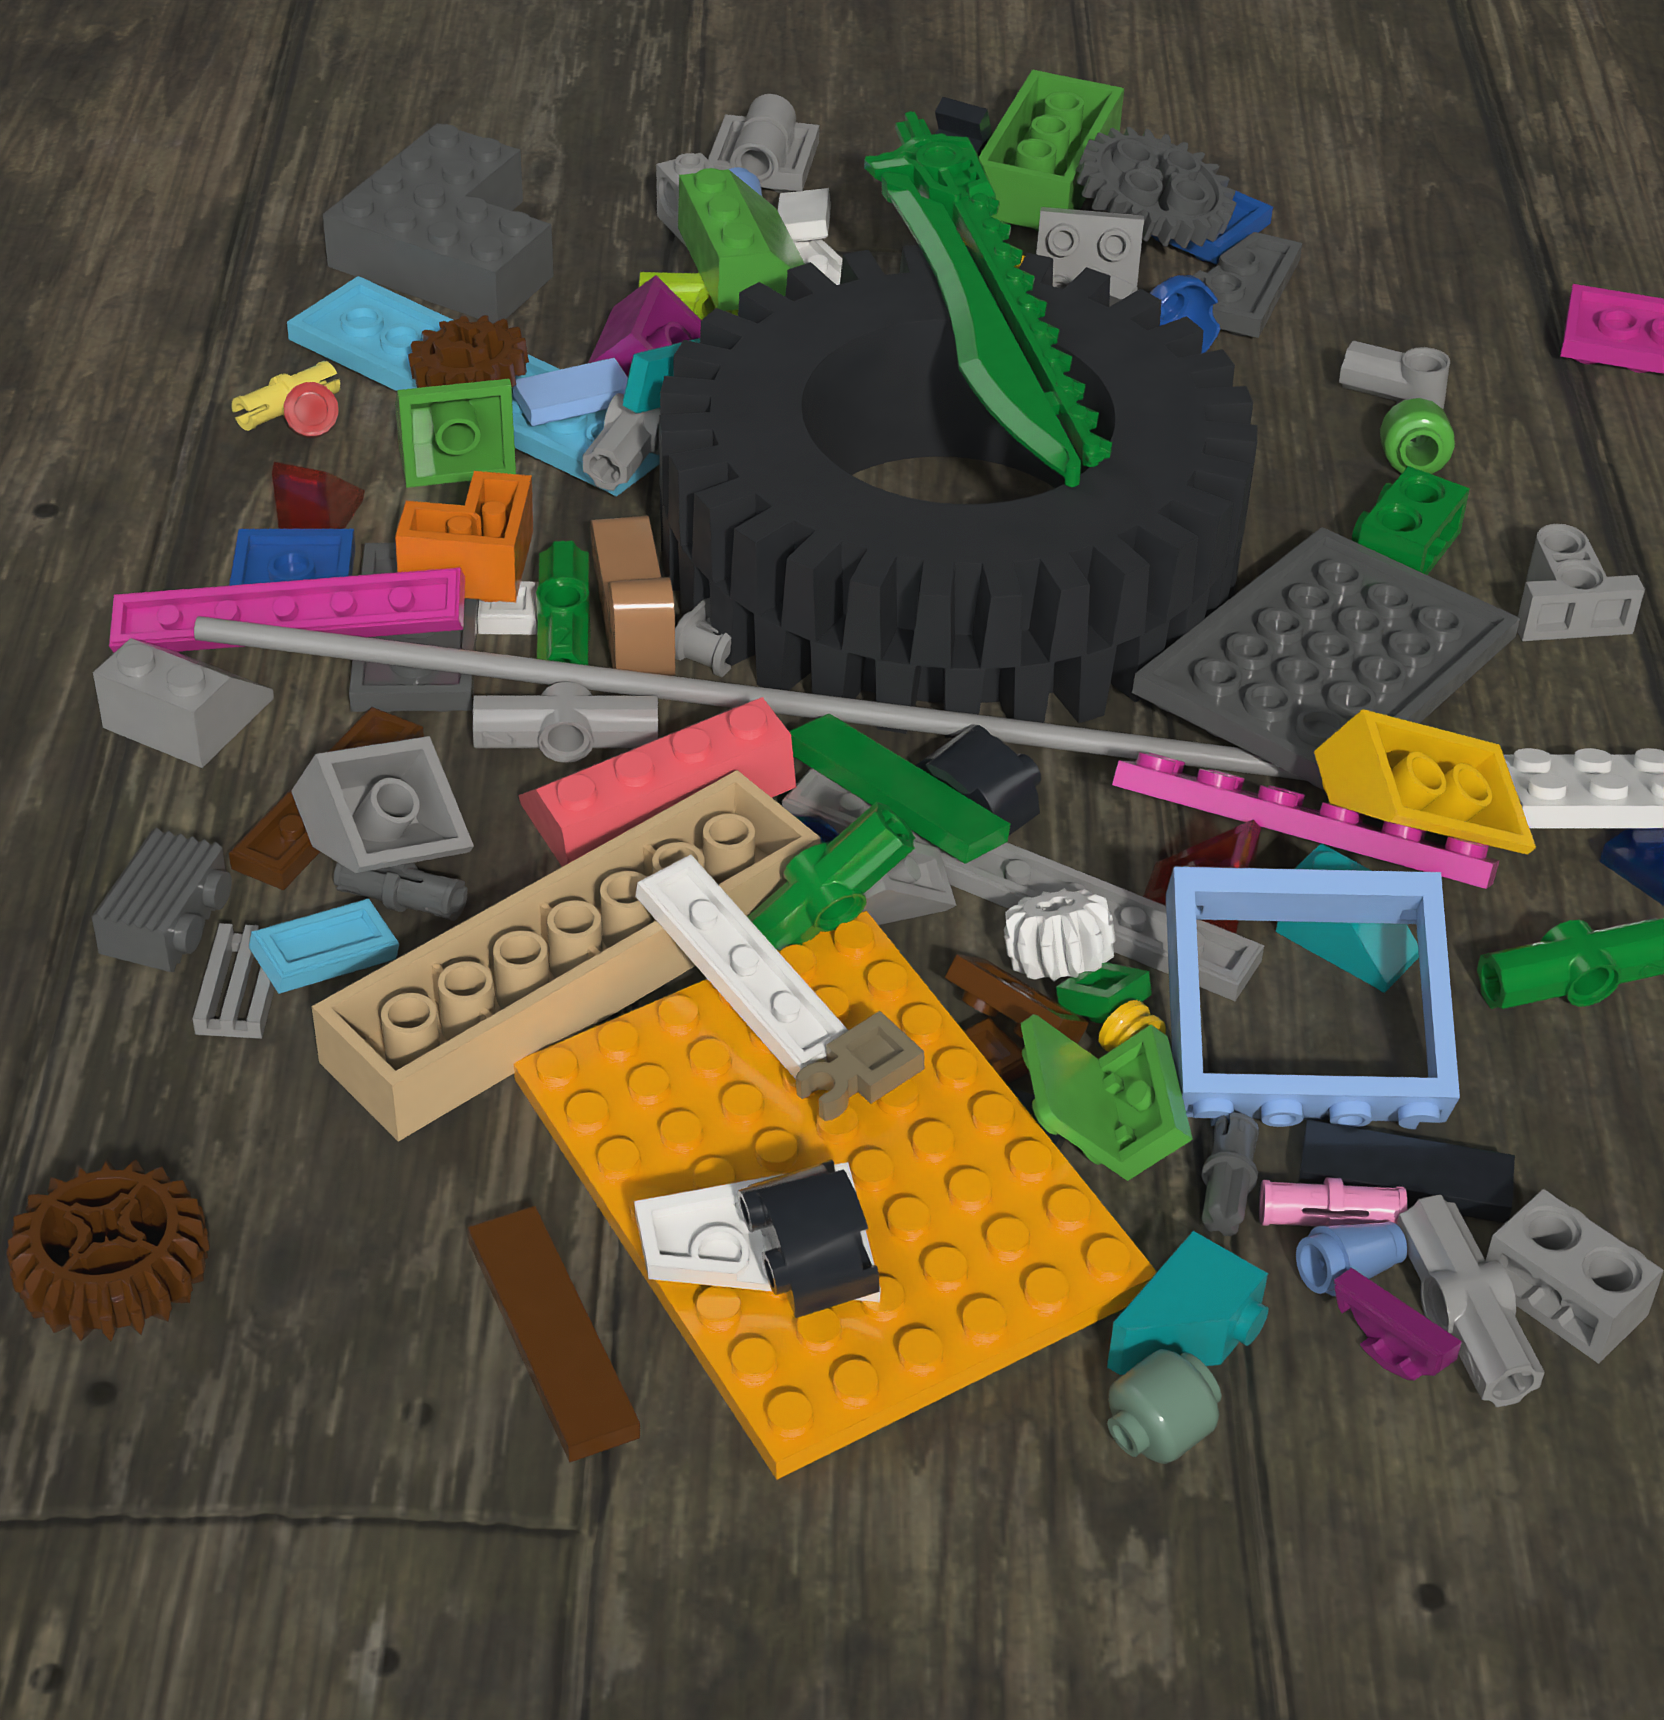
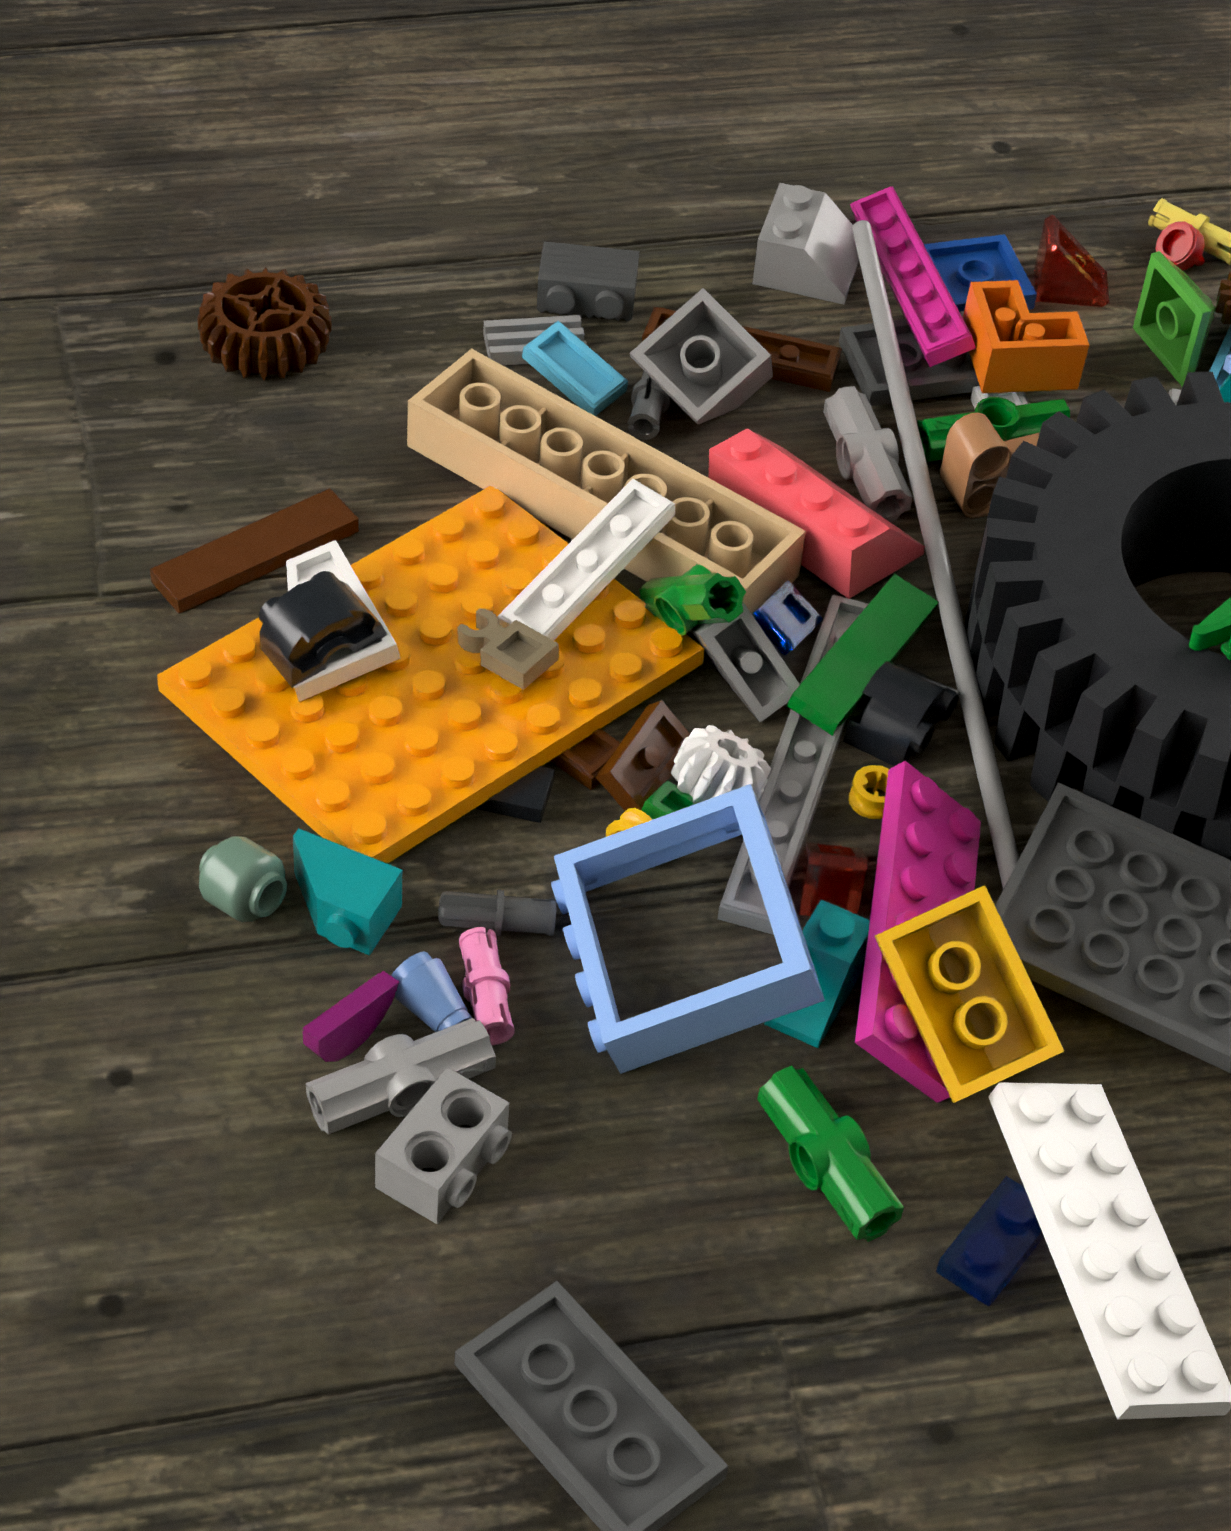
camera: 75 degrees right, 5 degrees up
bright green bracket [1021,1014,1193,1181] -> none
black tile [1298,1120,1515,1223] -> none
none -> yellow bush [849,765,889,819]

